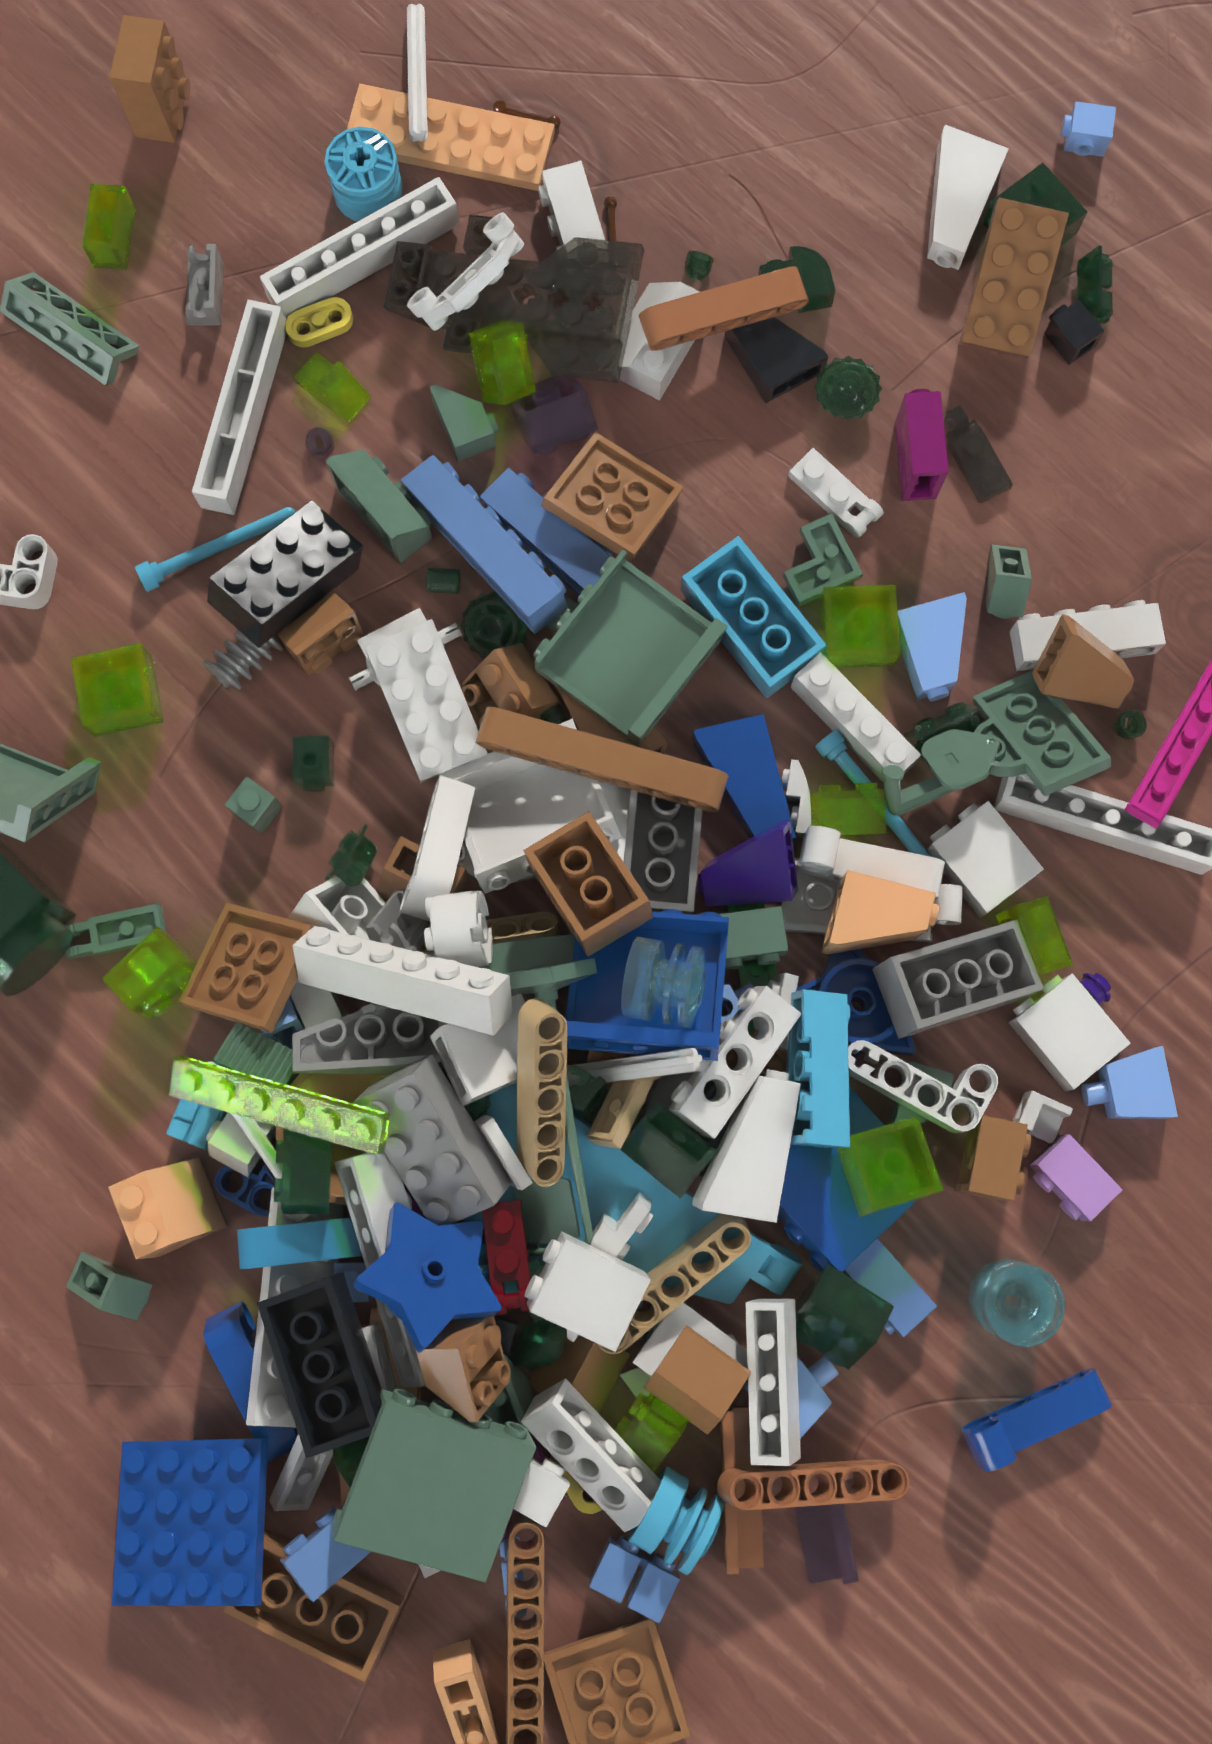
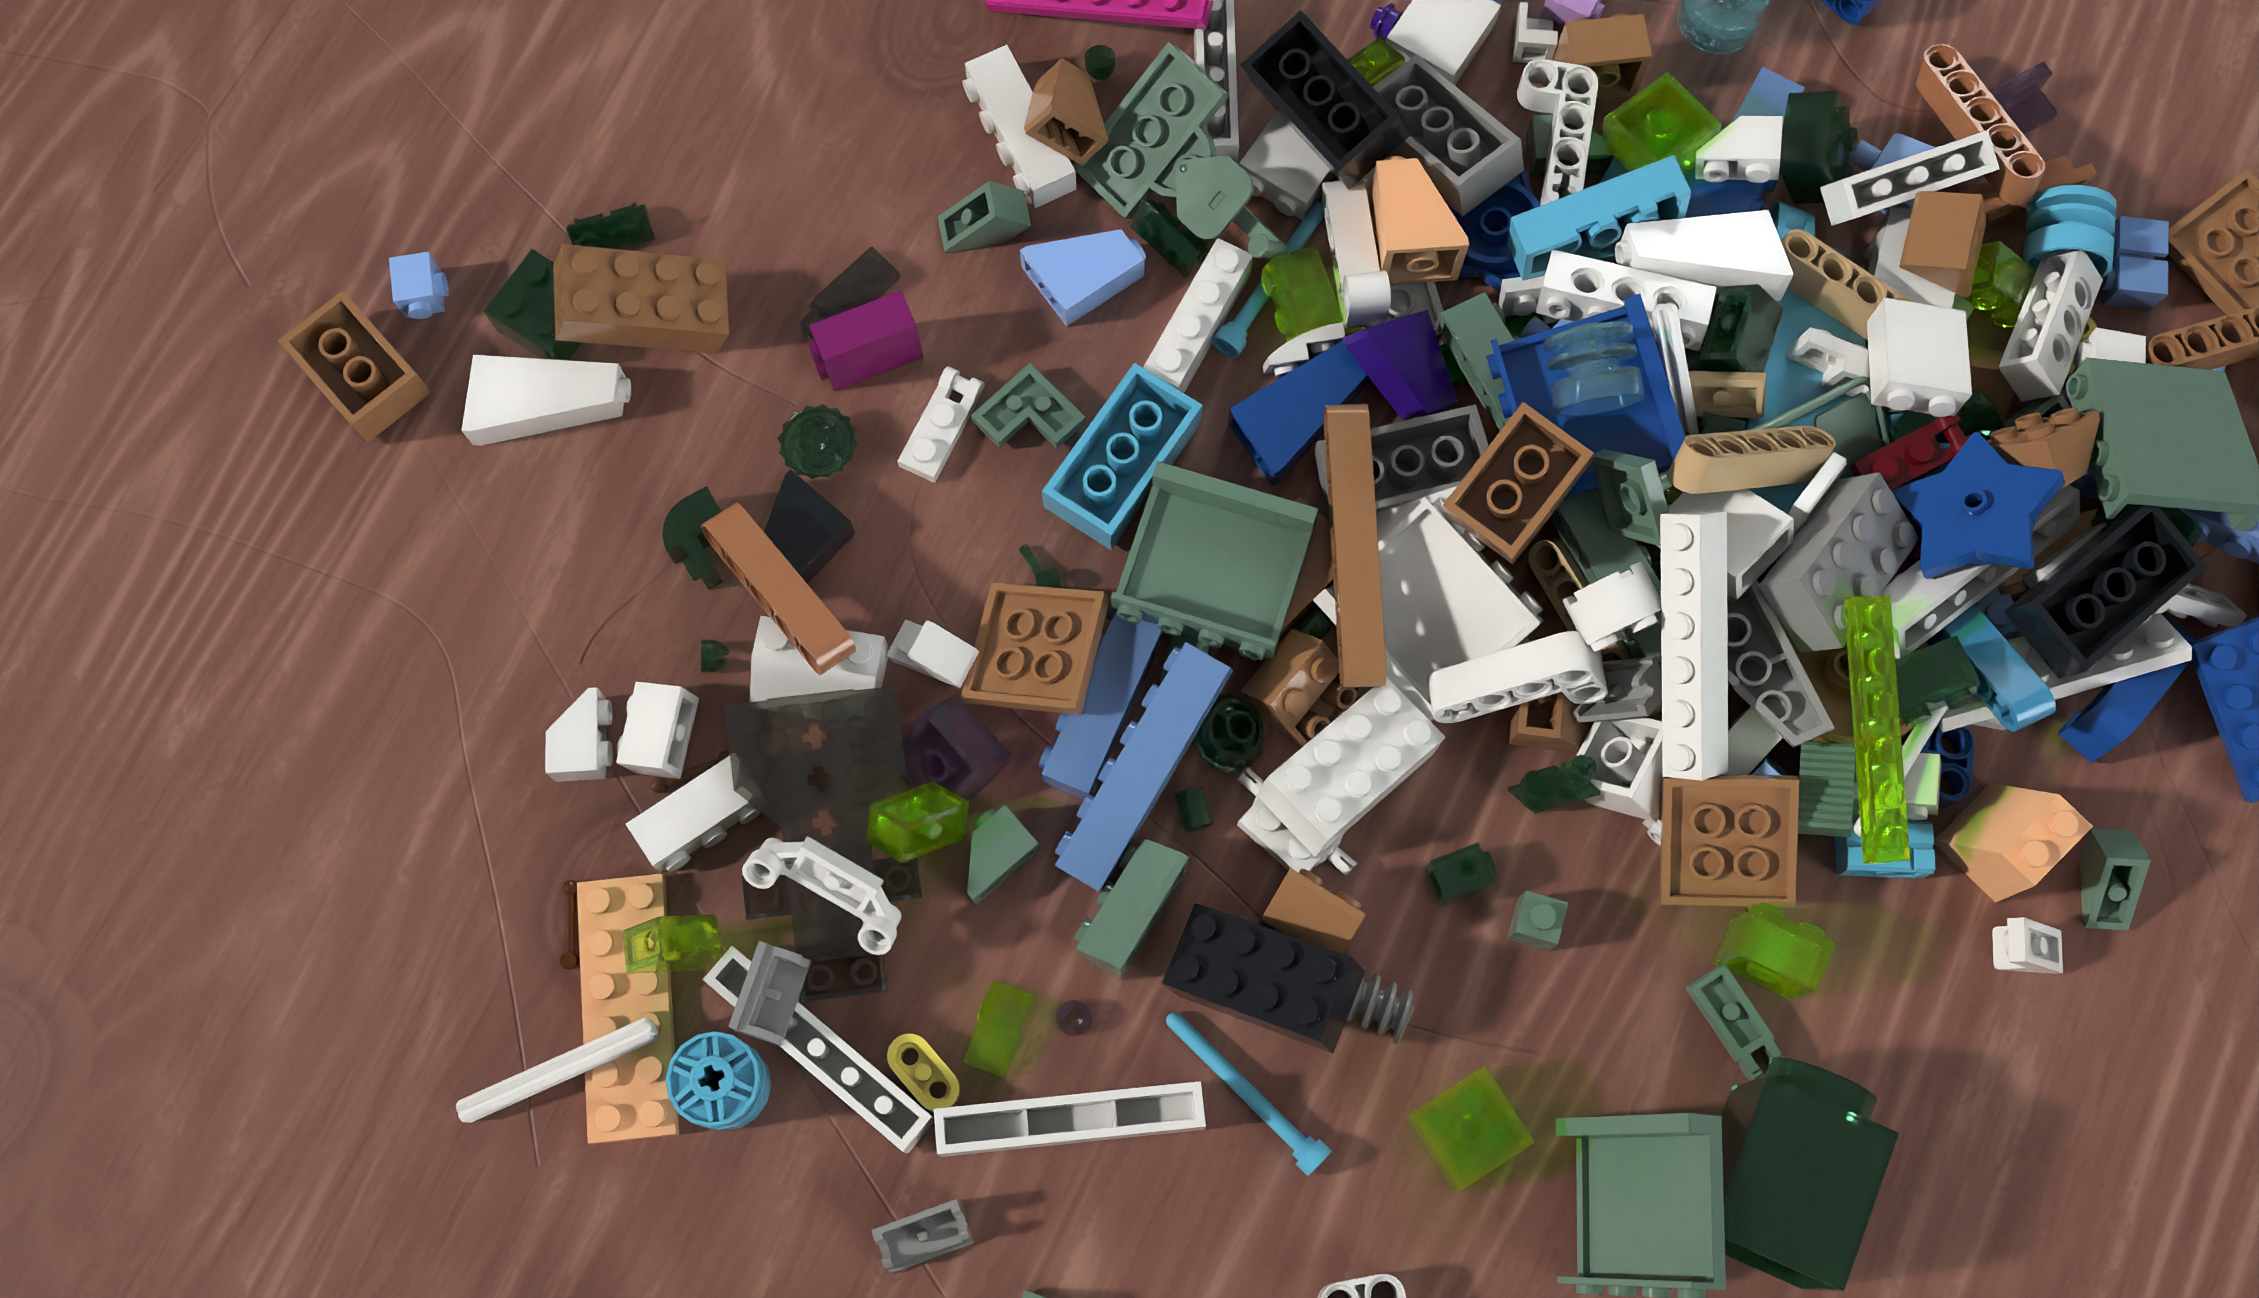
camera: 110 degrees left, 5 degrees down
clear neon green brick [819,585,900,668] -> none
black brick [1044,300,1104,365] -> none
none -> medium nougat brick [278,290,432,443]
none -> white slope [545,687,613,782]
none -> white brick [616,682,699,779]
none -> clear neon green torso [623,914,721,974]
none -> light grey hinge [728,941,812,1046]
none -> white slope [886,619,979,688]
none -> clear green hand [1019,544,1062,588]
none -> black brick [1240,10,1410,190]
none -> white slope [1695,116,1783,183]
none -> white slope [1992,917,2063,974]

